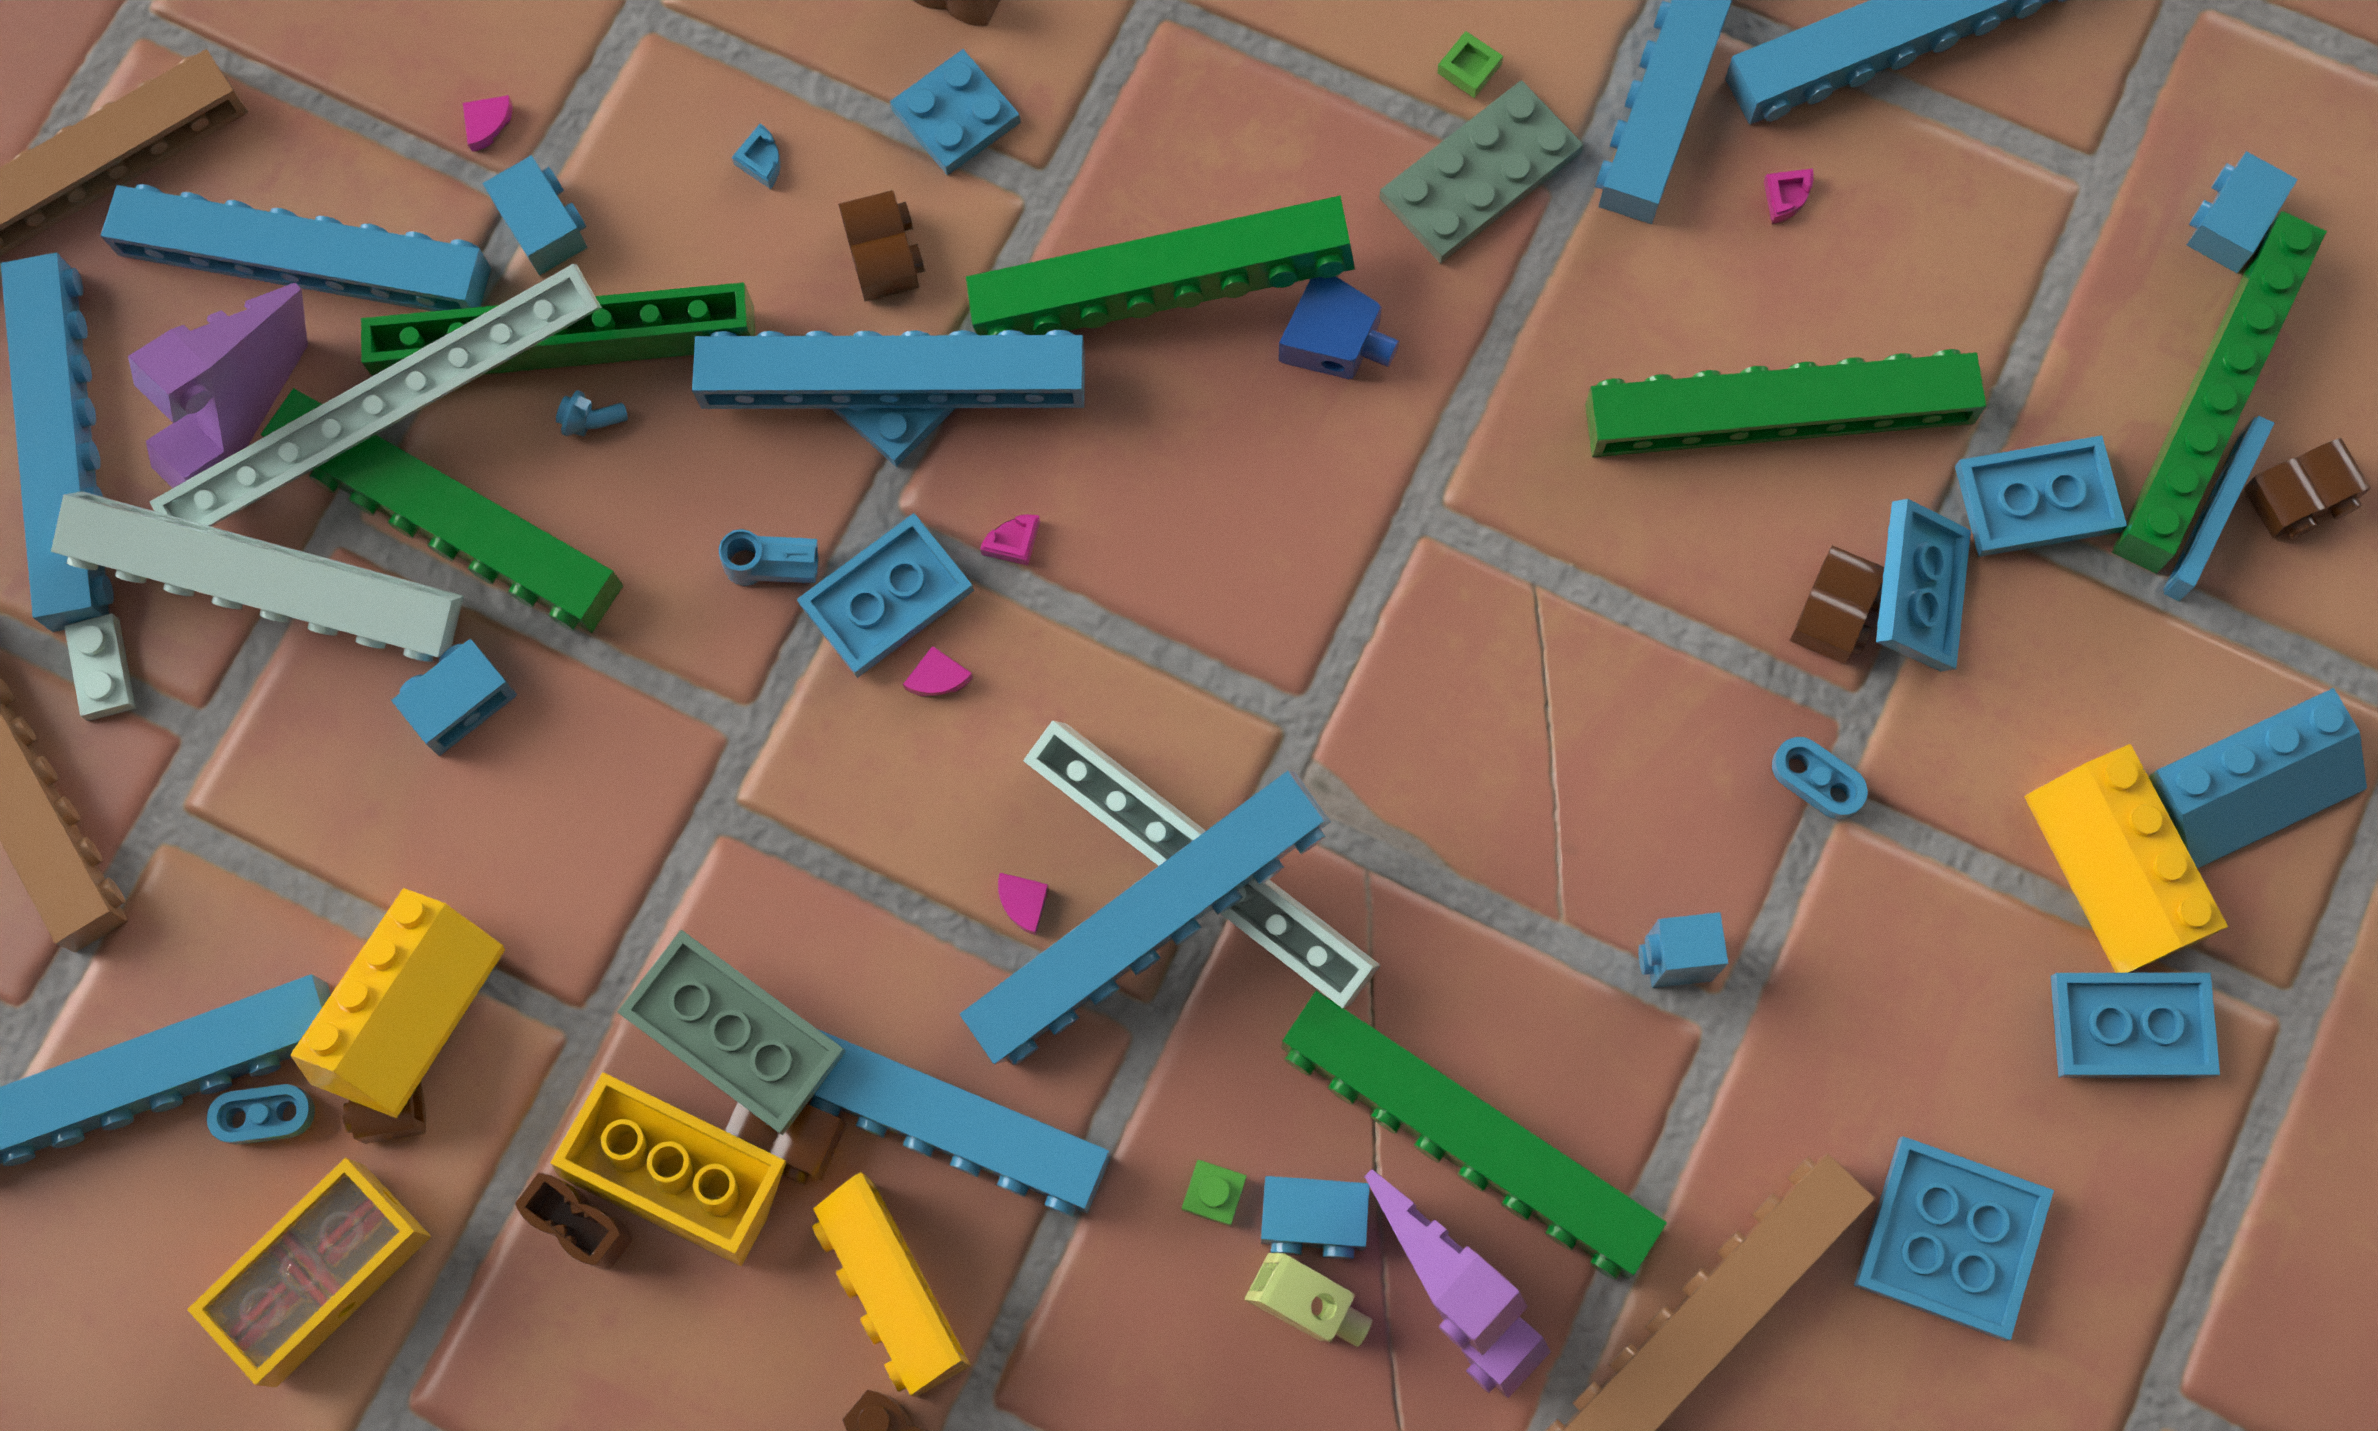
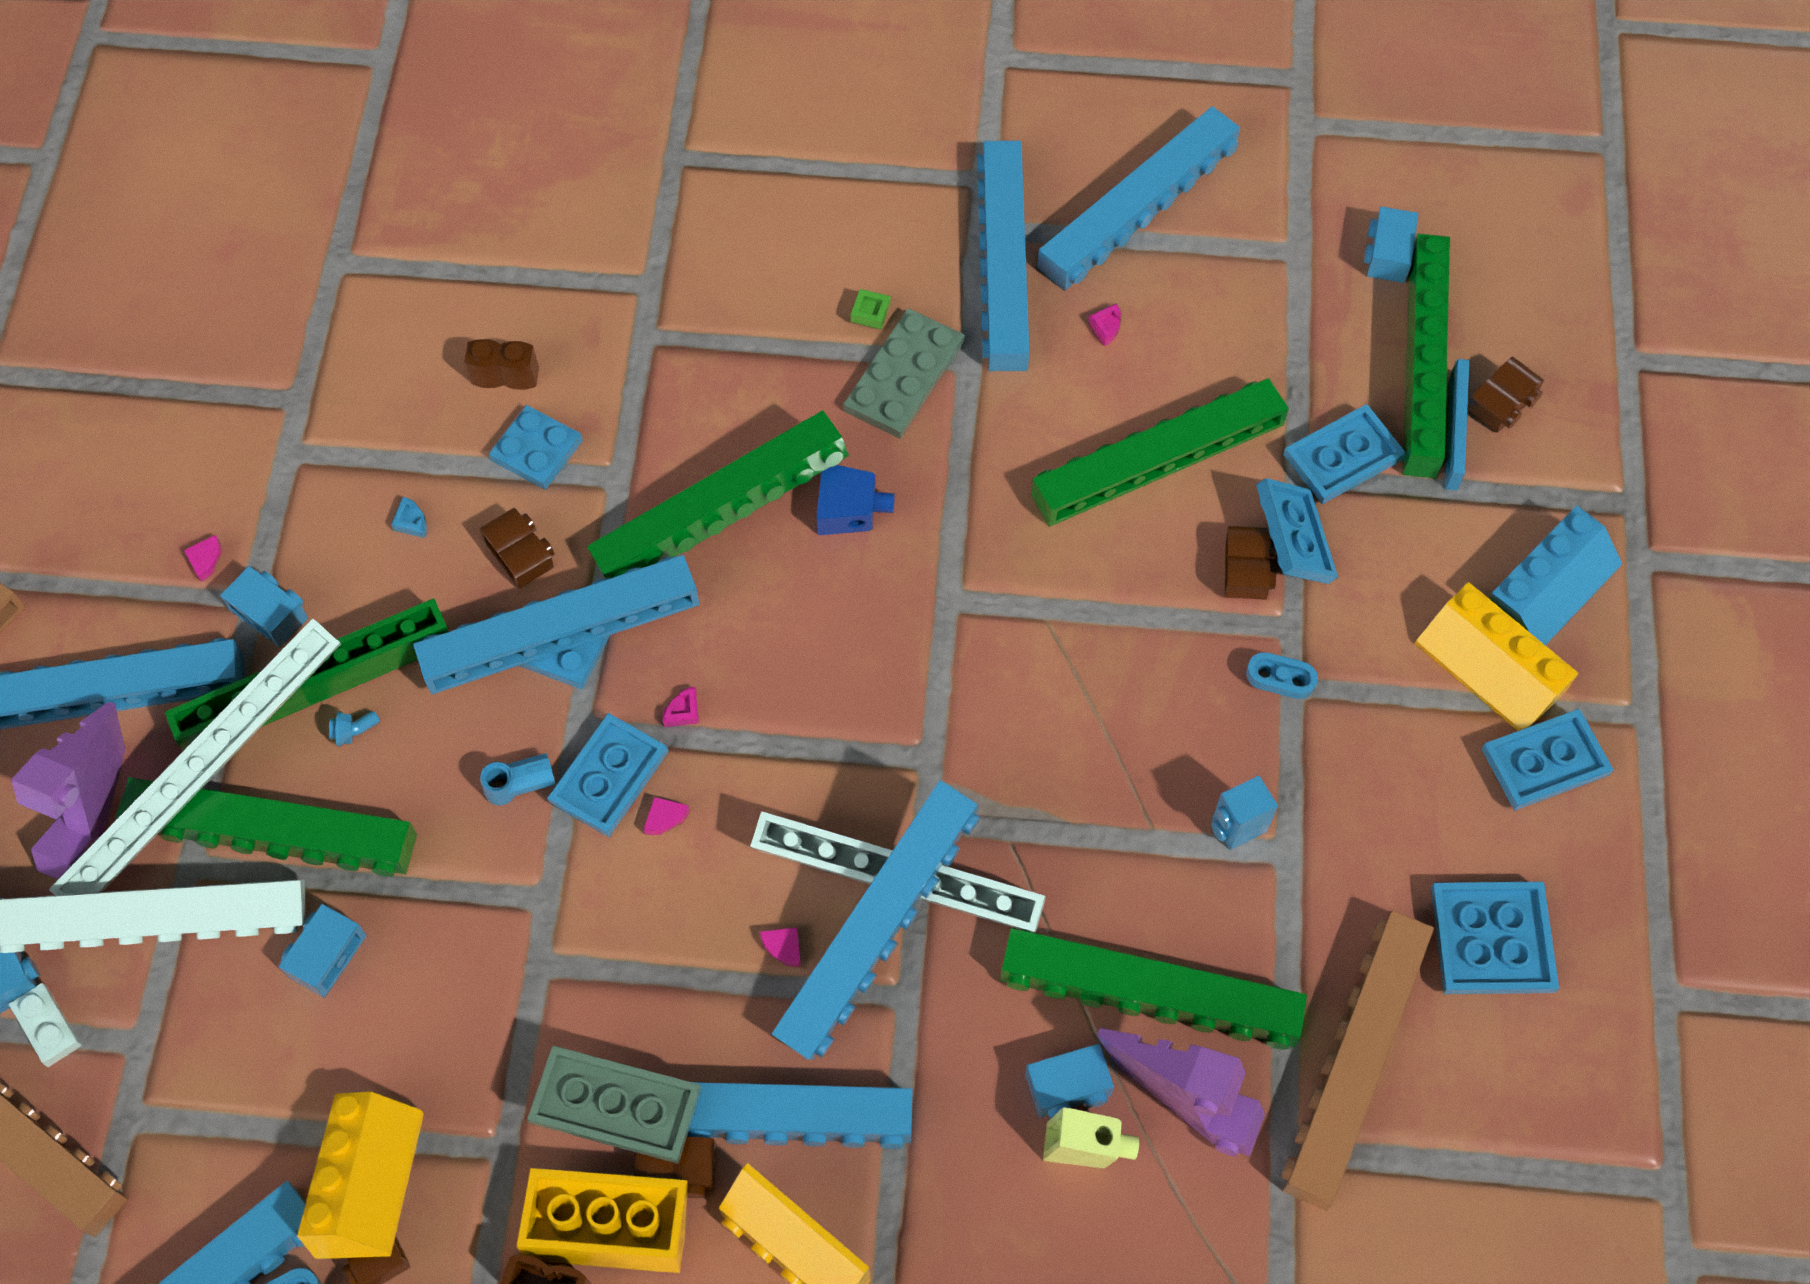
camera: 25 degrees left, 10 degrees down
bright green plate [1182,1160,1247,1227] -> none

